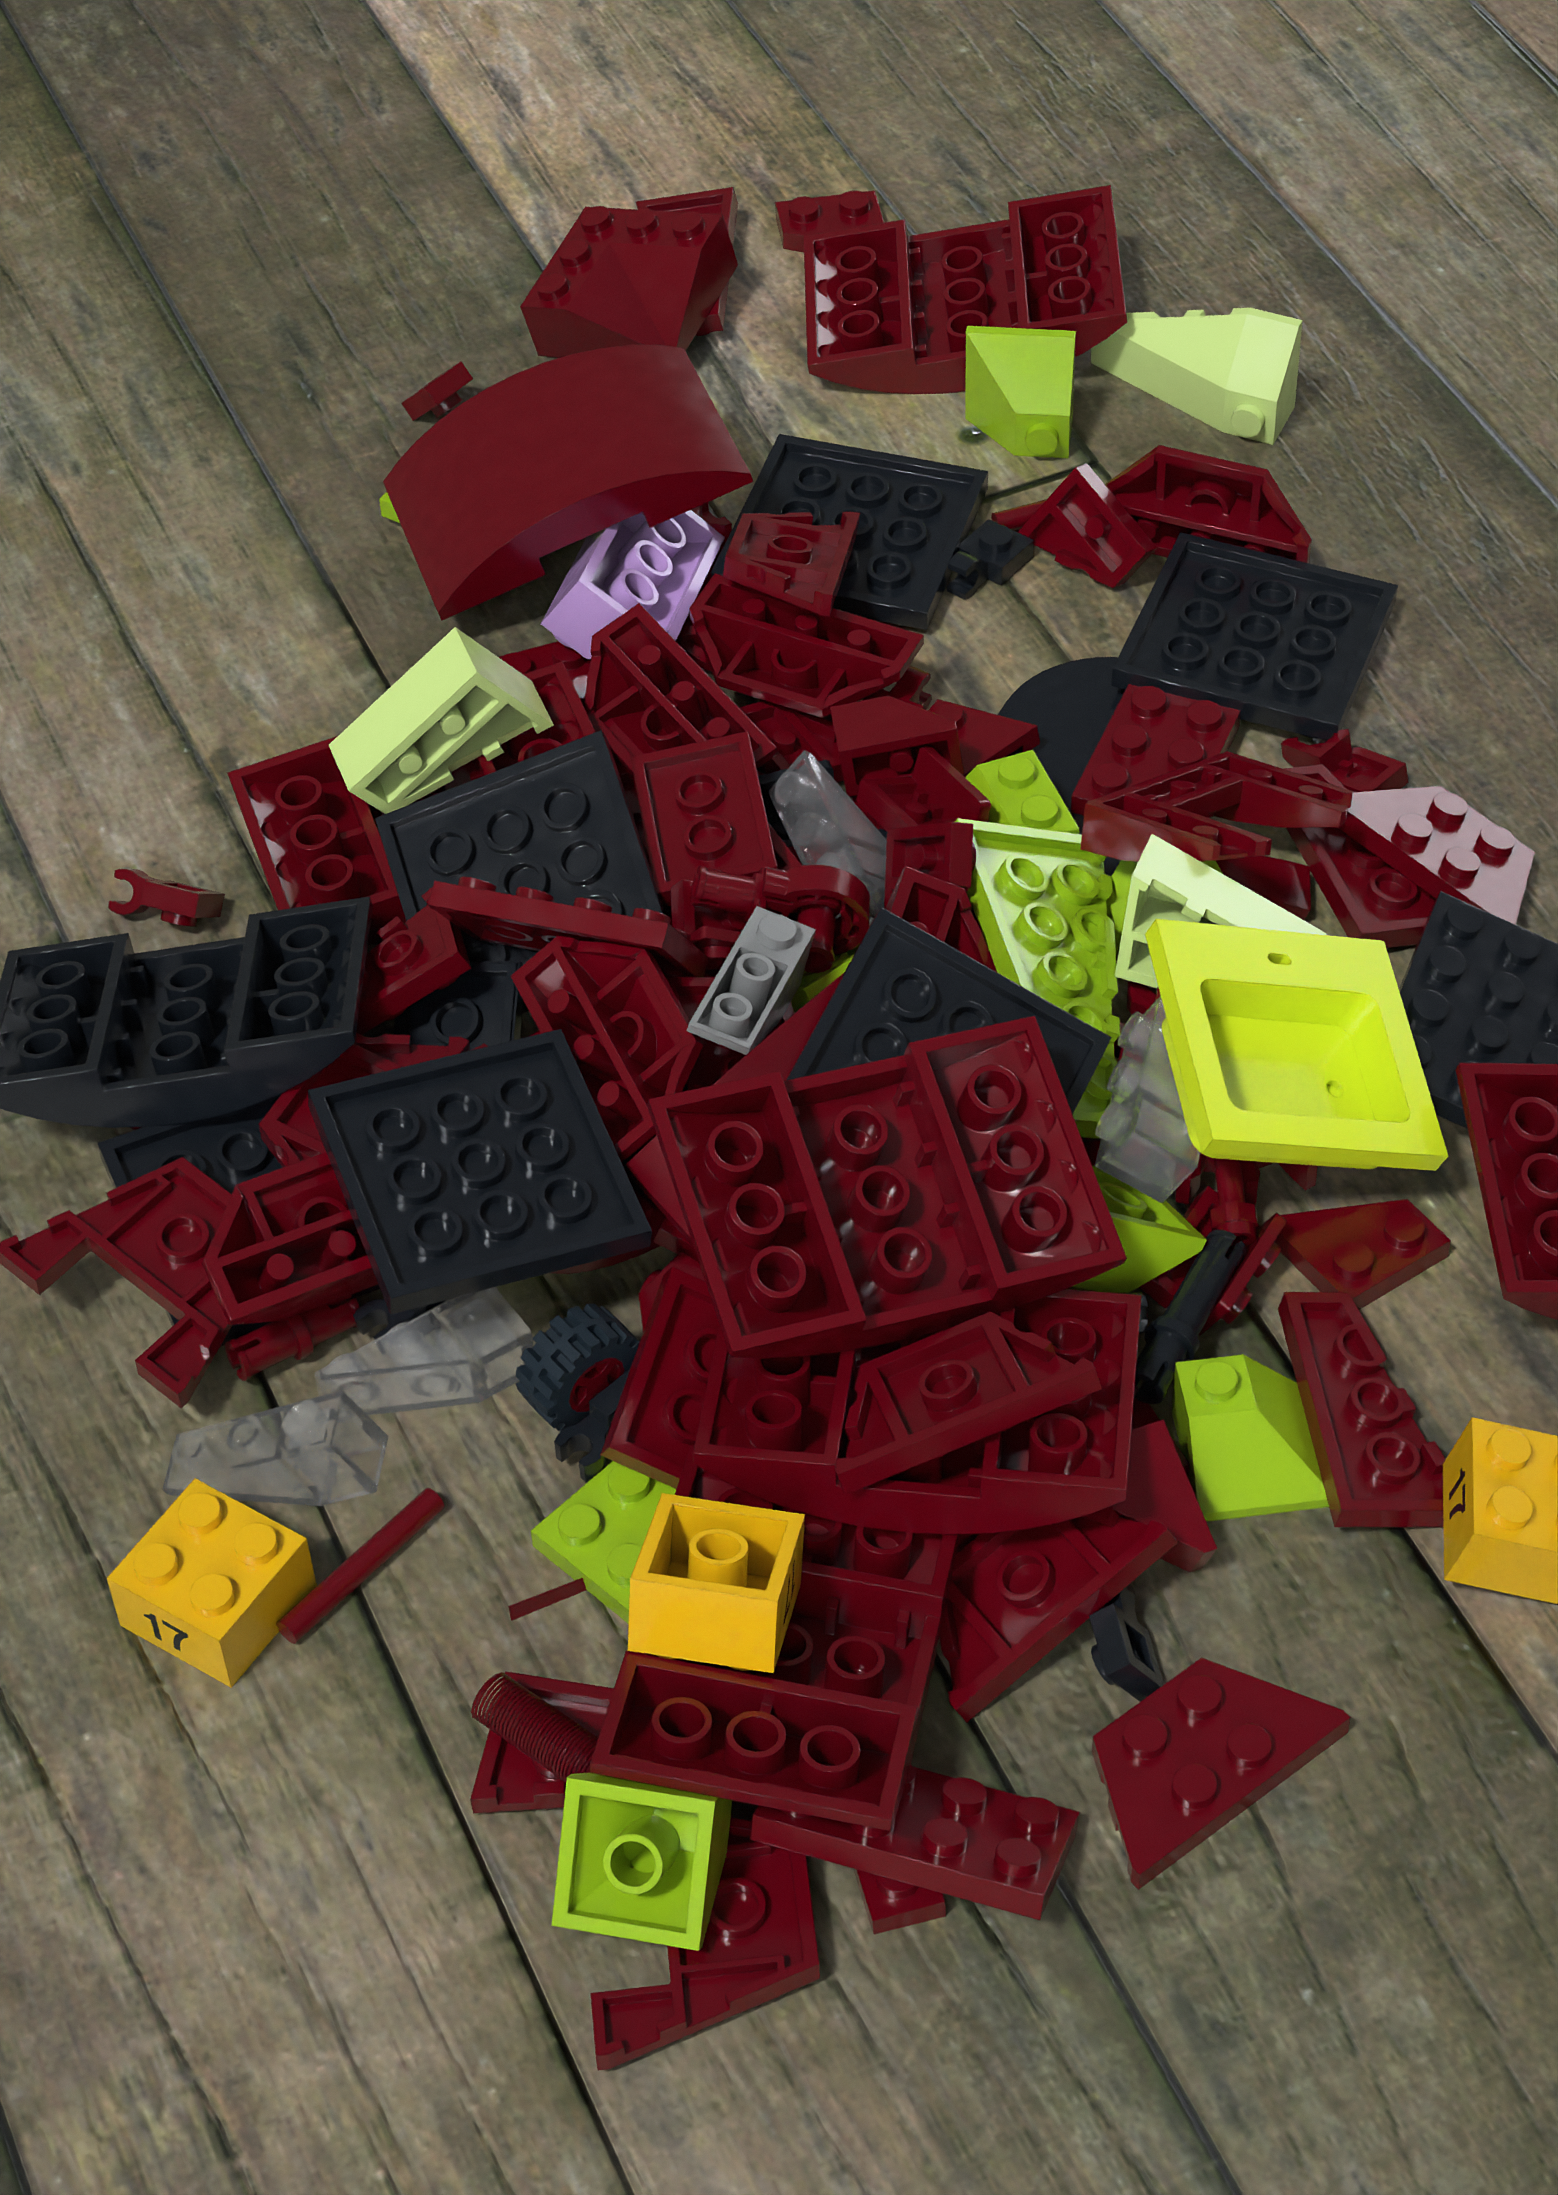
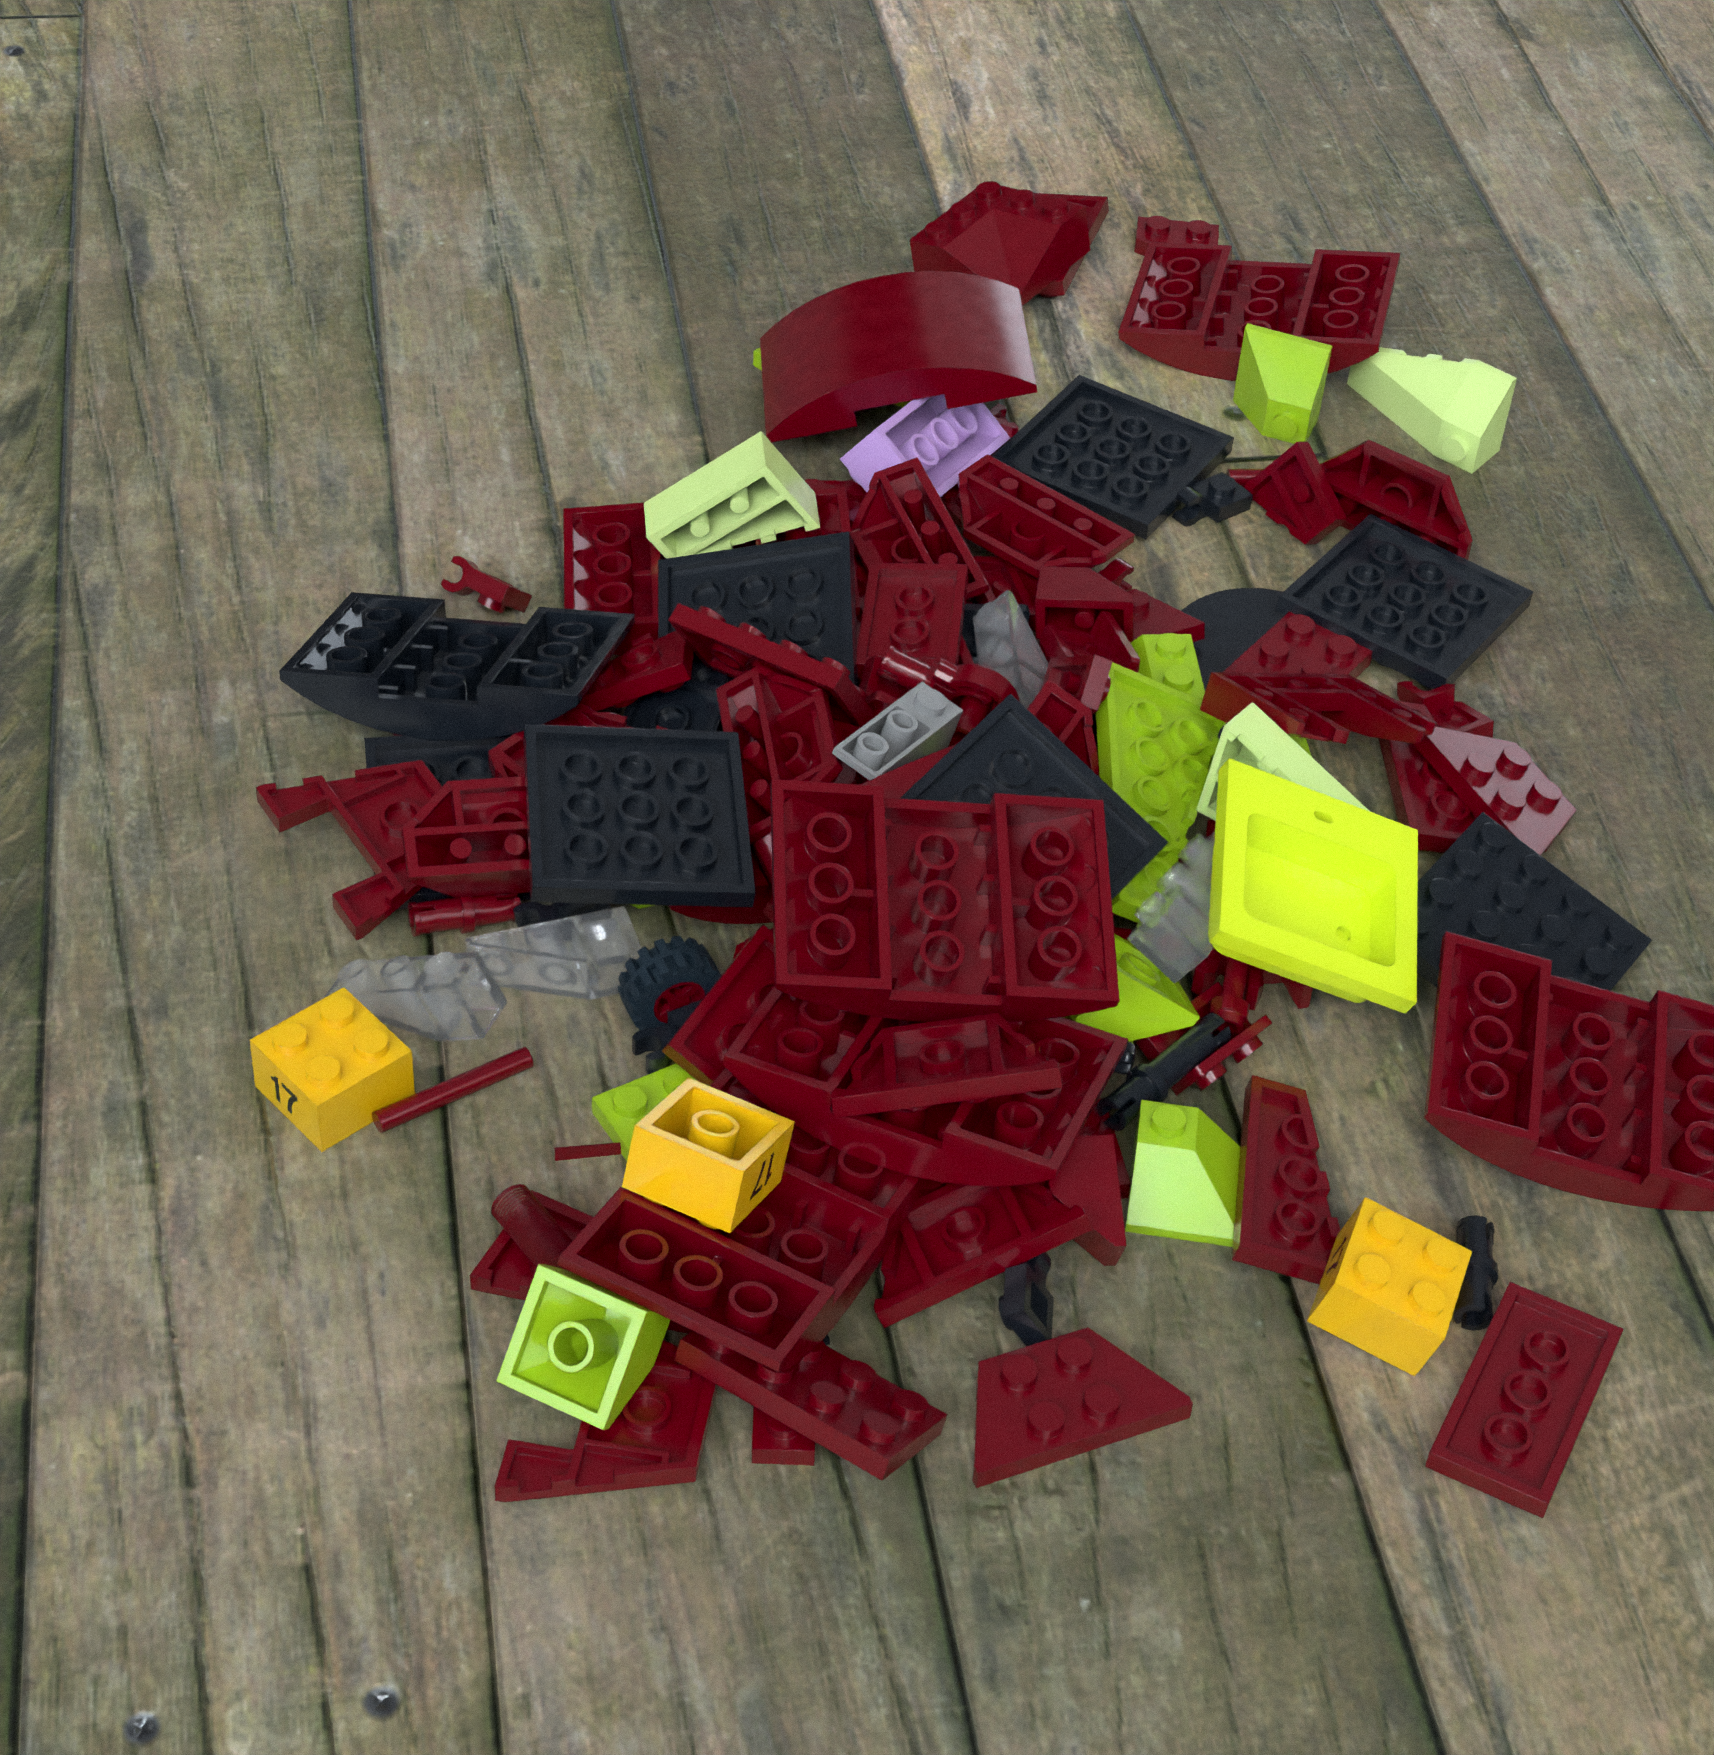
camera: 10 degrees right, 5 degrees down
dark red plate [401,361,473,421] -> none
dark red wing [723,512,860,617] -> none
dark red slope [1216,856,1311,920] -> none
dark red wing [1266,1199,1451,1310] -> none

